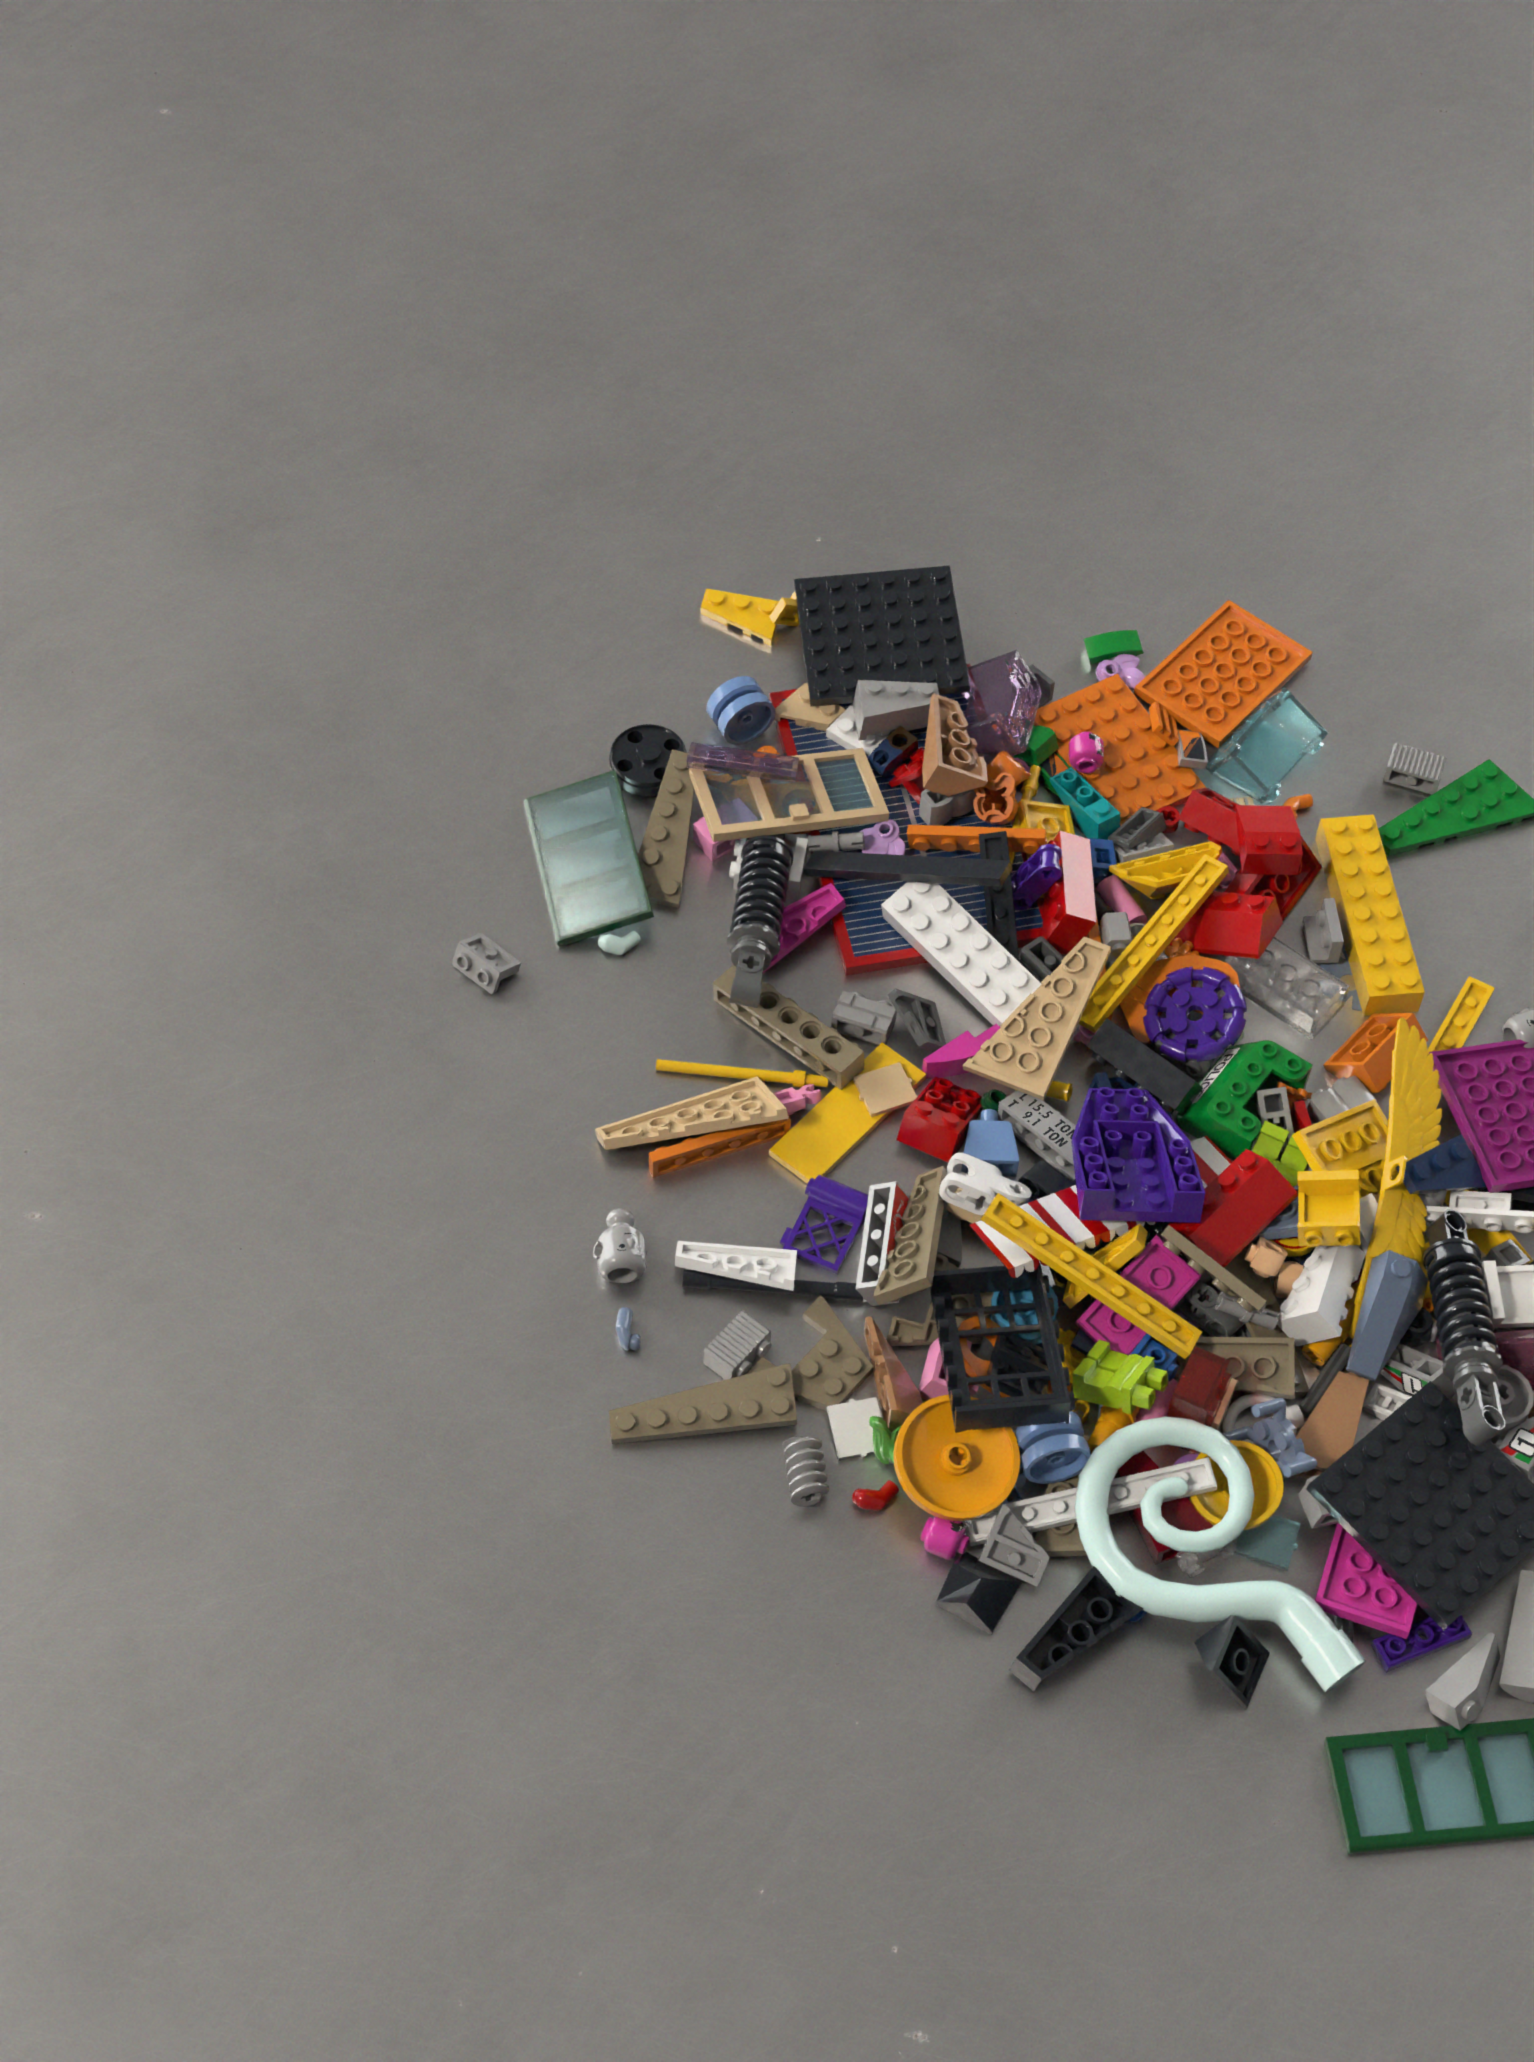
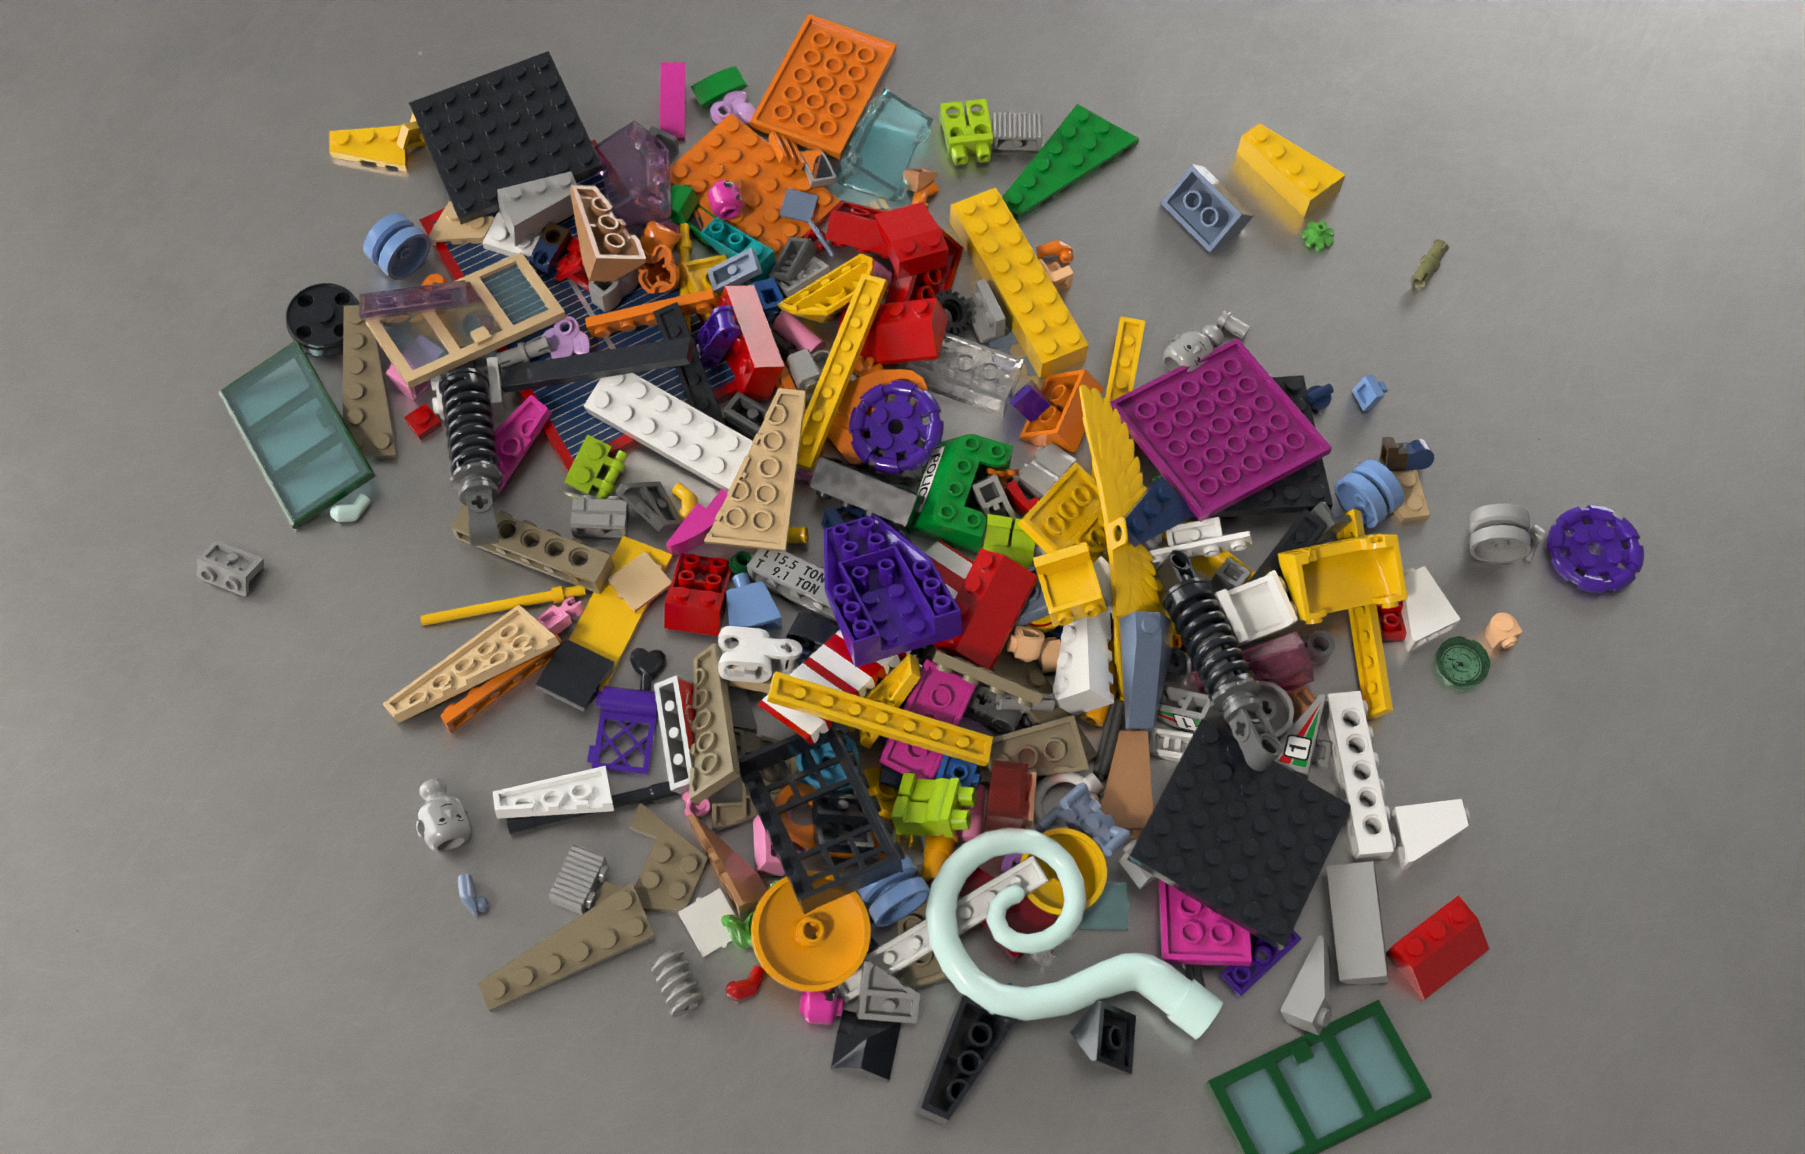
camera: 20 degrees left, 10 degrees up
none -> red plate [404,403,442,440]
none -> black slope [535,639,614,712]
none -> lime plate [563,434,628,499]
none -> black rock [630,648,666,691]
none -> dark pink slope [660,62,687,141]
none -> yellow arm [672,482,698,518]
none -> bright pink plate [682,790,712,817]
none -> sand blue slope [707,248,762,293]
none -> sand blue piece [779,188,835,257]
none -> nougat slope [903,168,938,192]
none -> black tyre [932,289,972,340]
none -> lime hips [939,98,993,165]
none -> dark purple slope [1009,379,1051,423]
none -> orange arm [1036,240,1074,263]
none -> light nougat panel [1039,259,1074,292]

